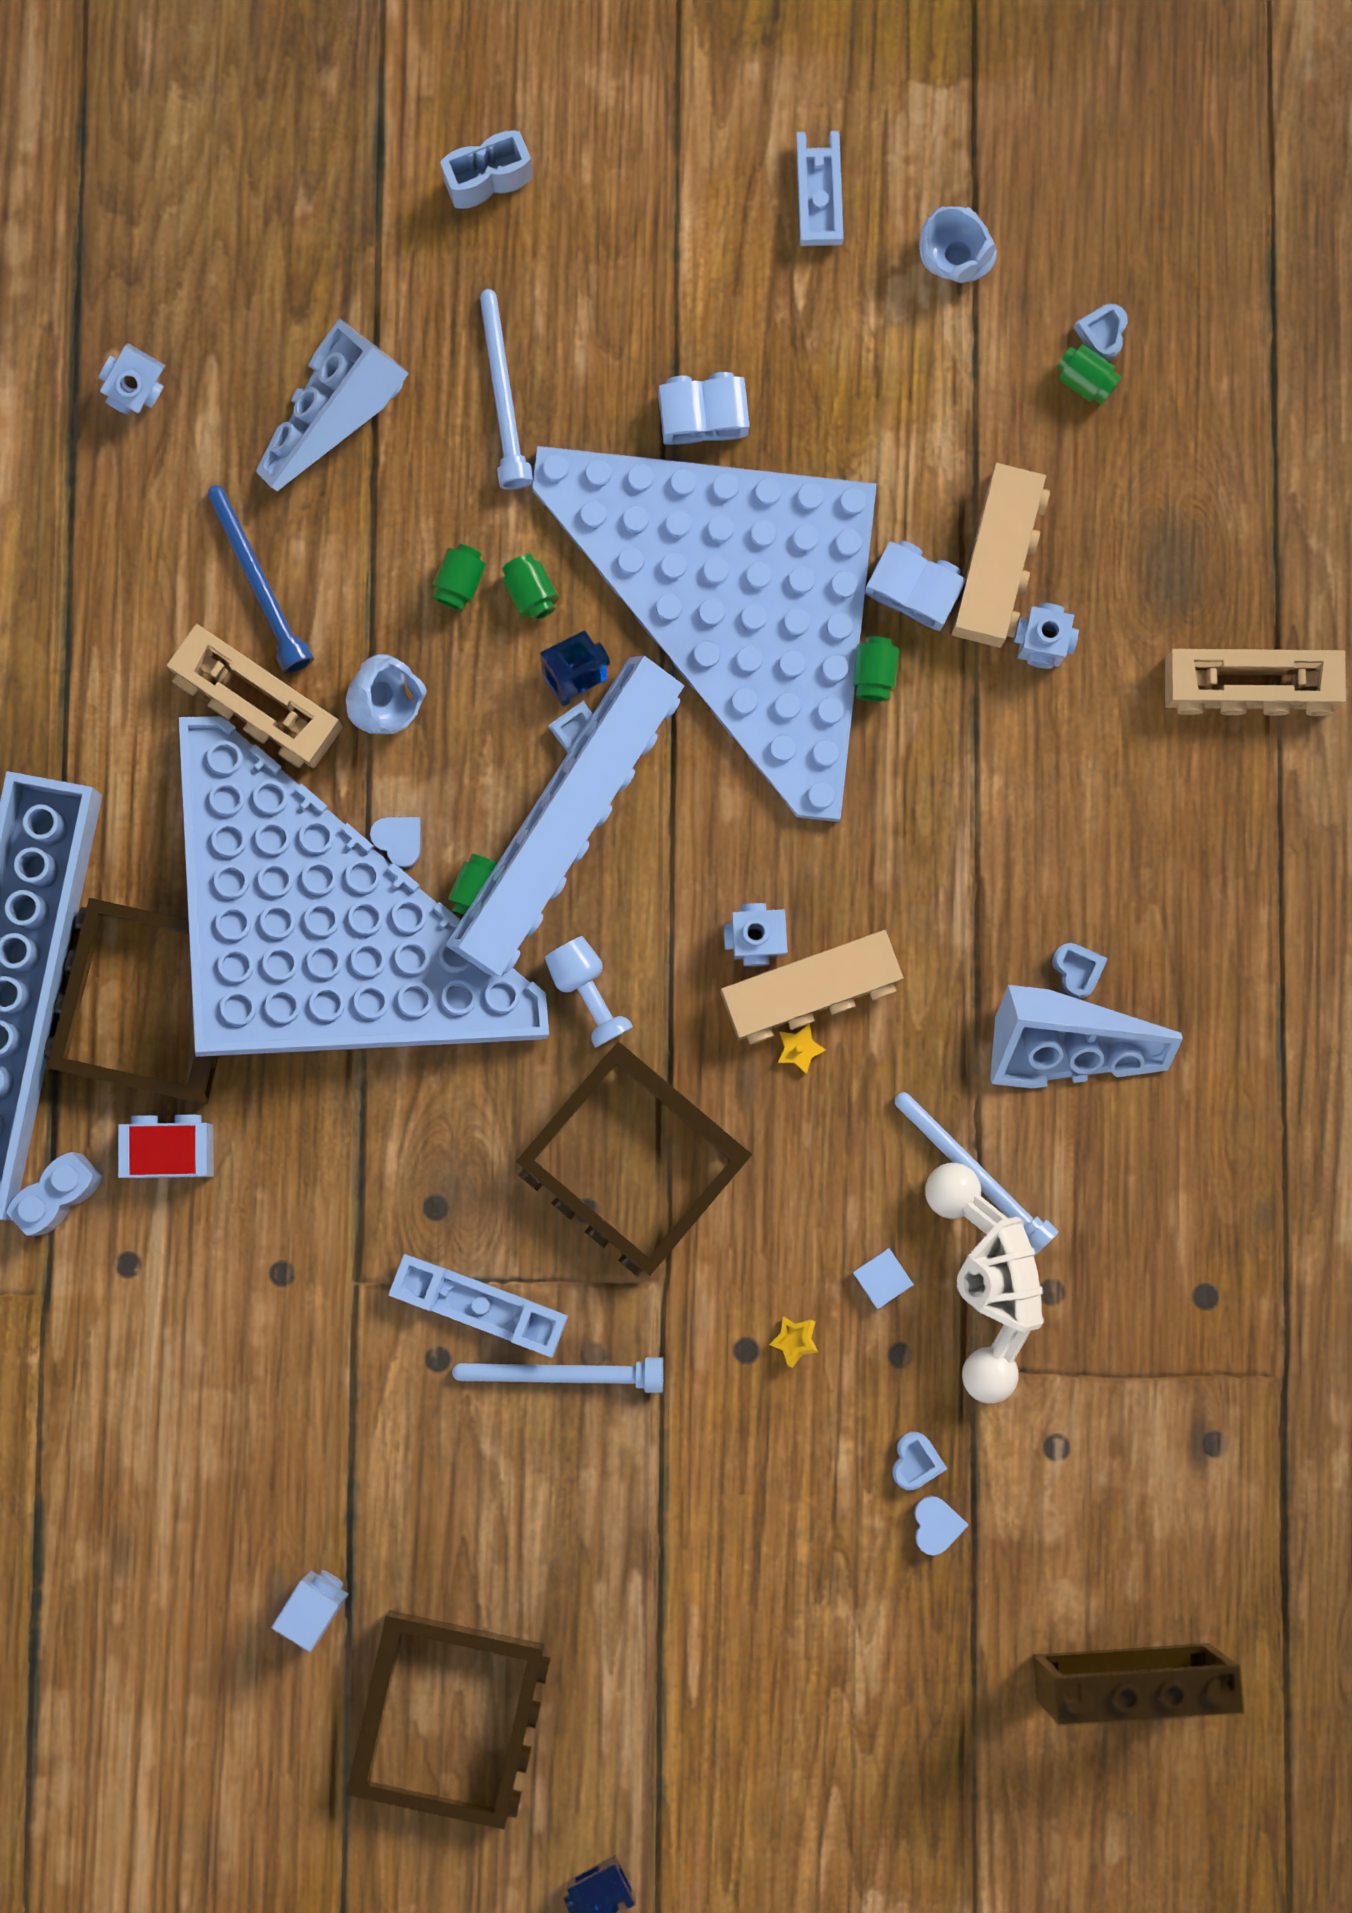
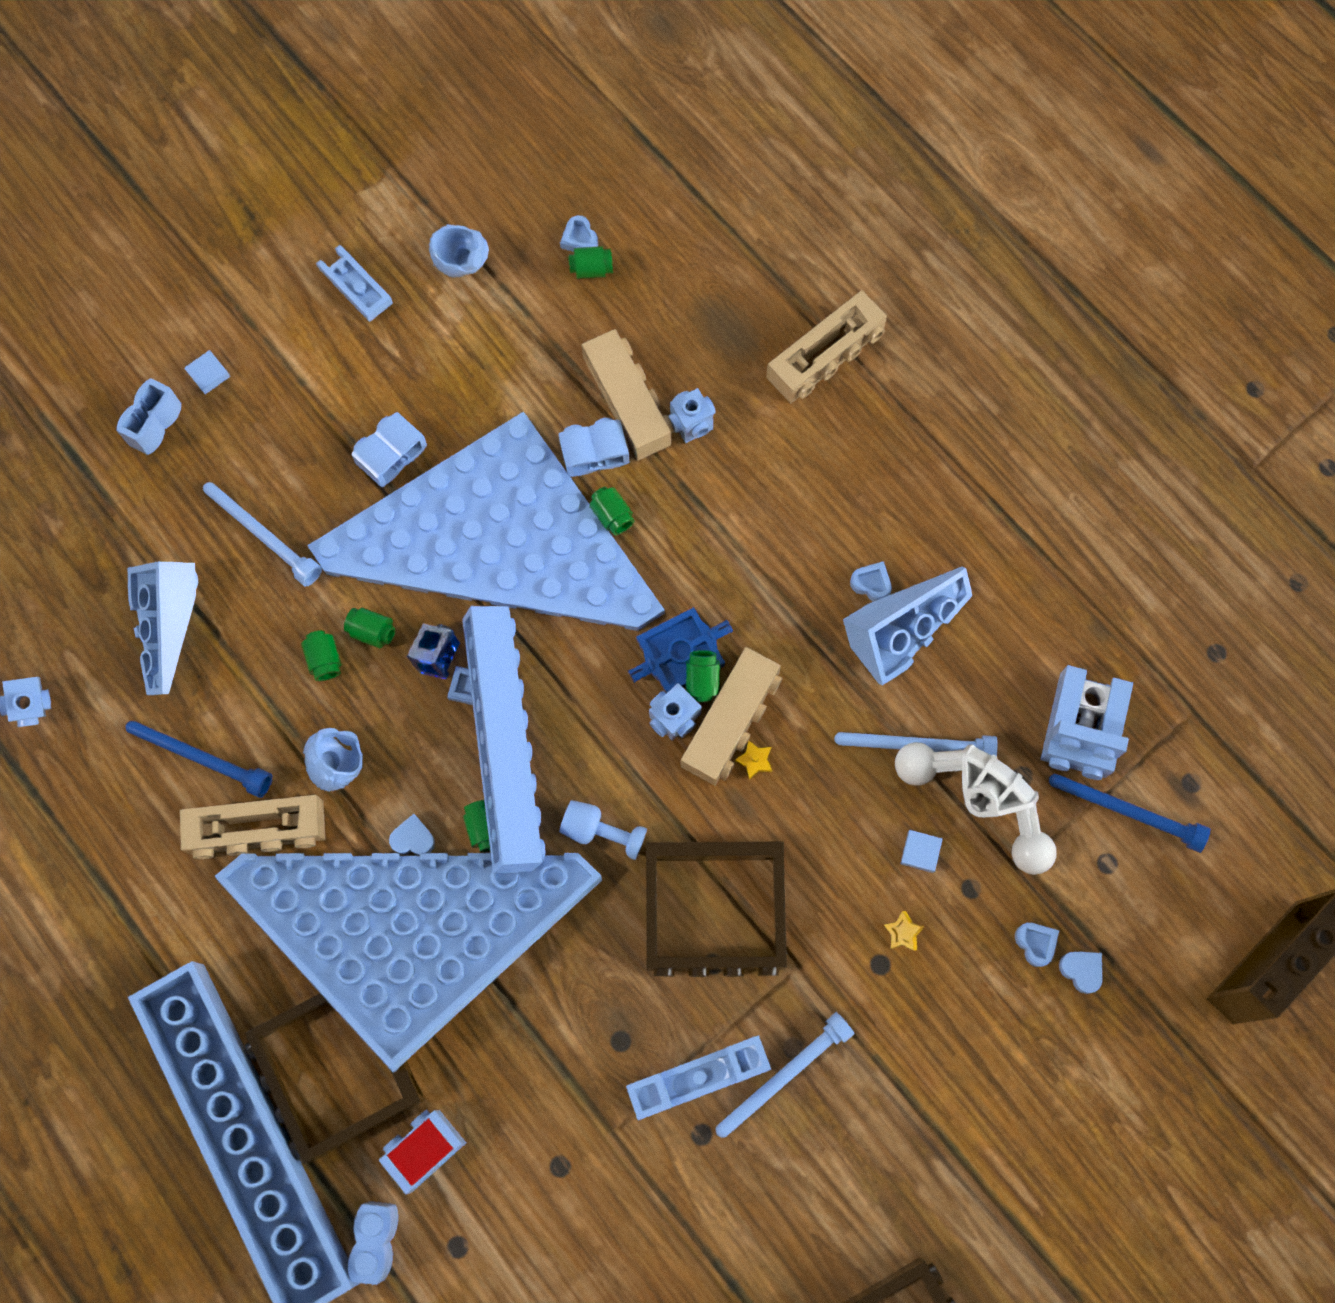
camera: 35 degrees left, 10 degrees down
none -> light blue tile [184,350,230,394]
none -> blue plate [628,607,733,694]
none -> green brick [686,650,720,702]
none -> light blue brick [1040,665,1133,780]
none -> blue piece [1049,774,1211,853]

